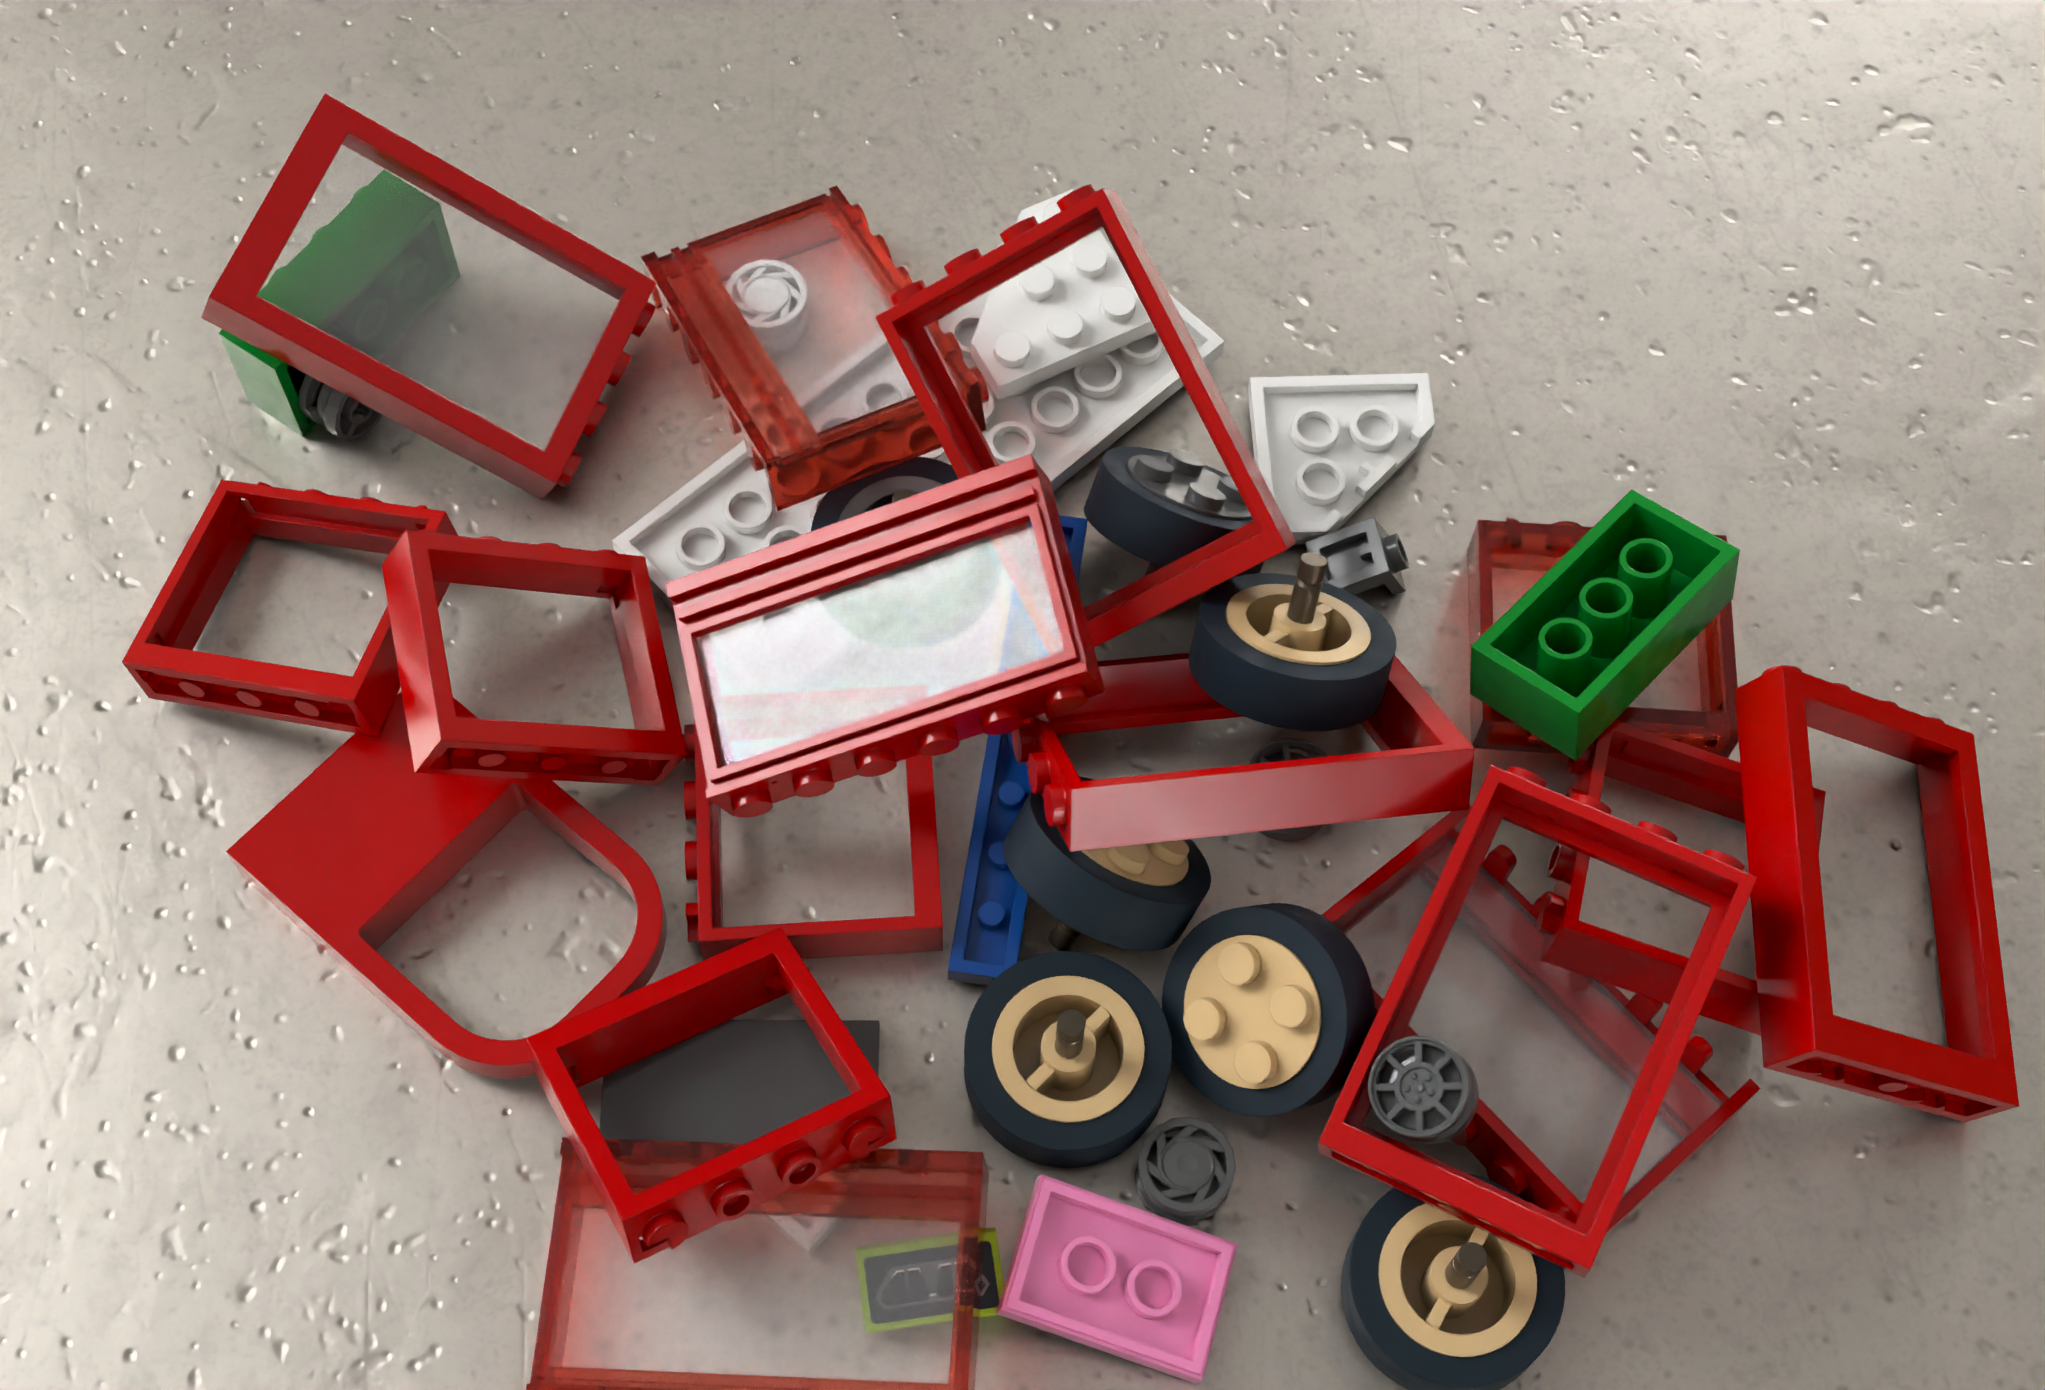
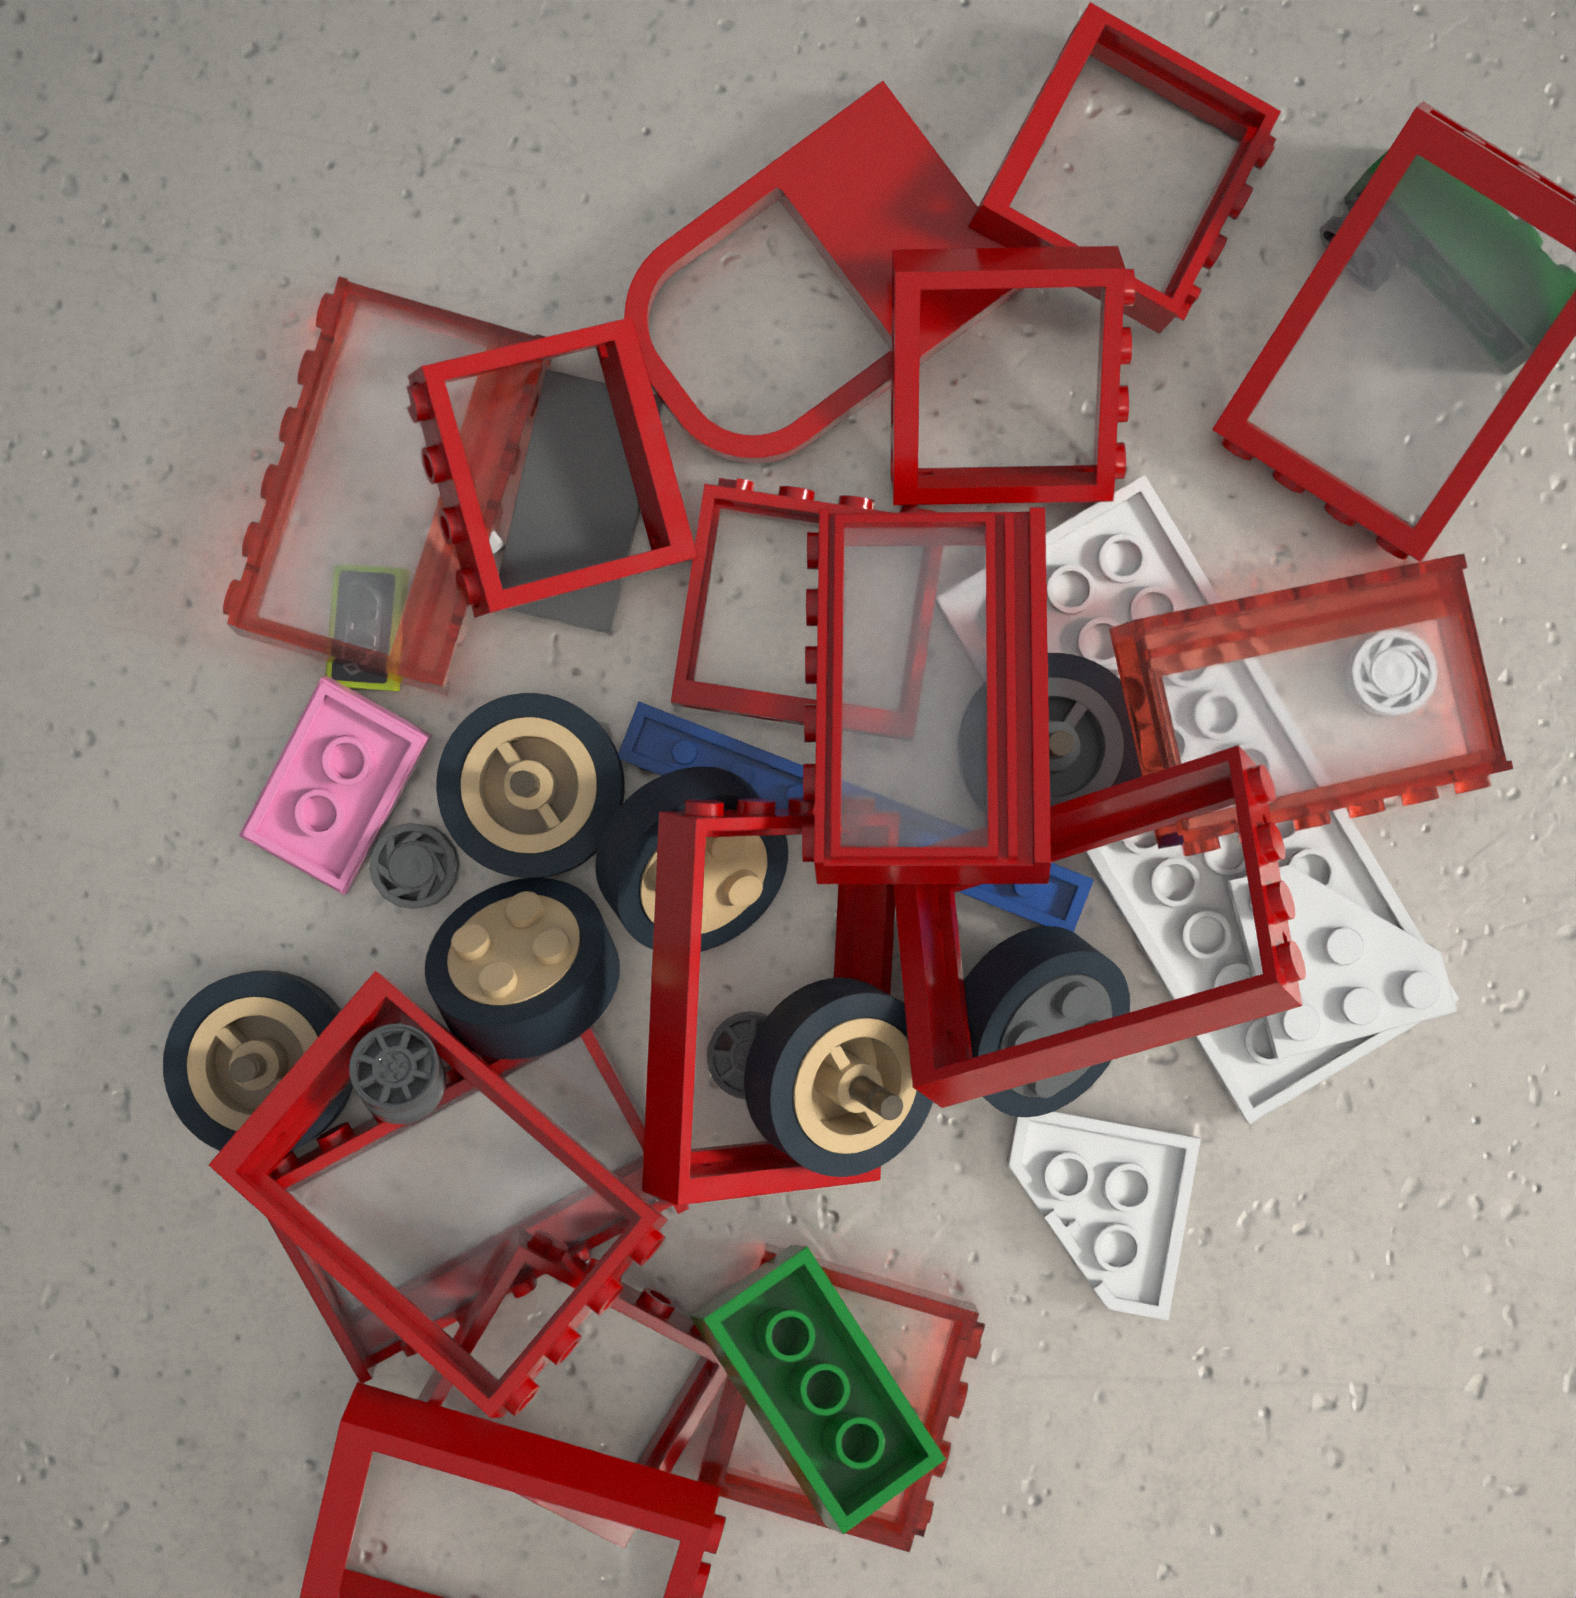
camera: 105 degrees right, 25 degrees up
dark grey bracket [1305,517,1409,595] -> none

